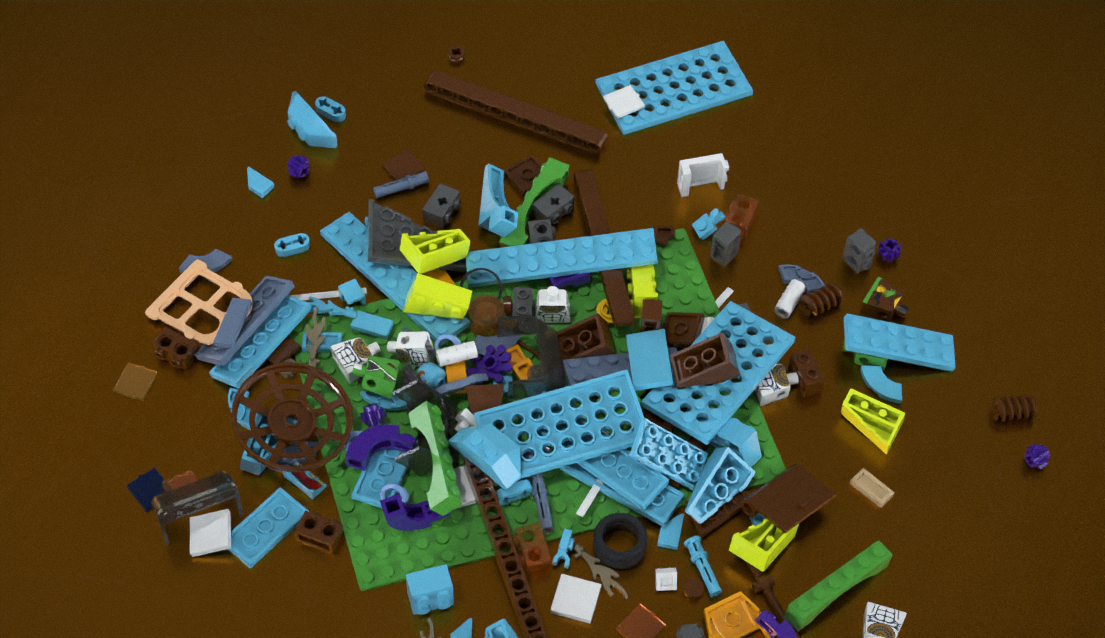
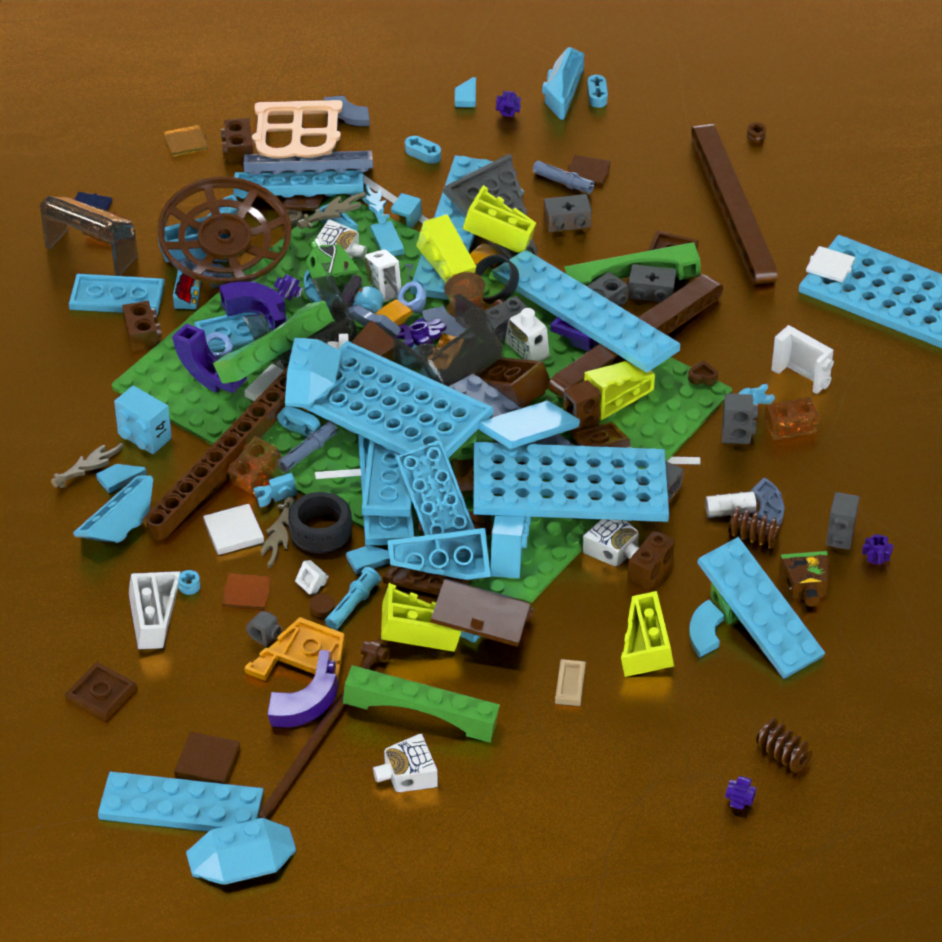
camera: 55 degrees right, 10 degrees down
white tile [190,509,231,557] -> none
sand blue tile [213,298,252,349] -> none
white axle [435,341,478,367] -> none
medium azure arch [478,164,518,238] -> none
reddish brown slope [669,332,740,388] -> none

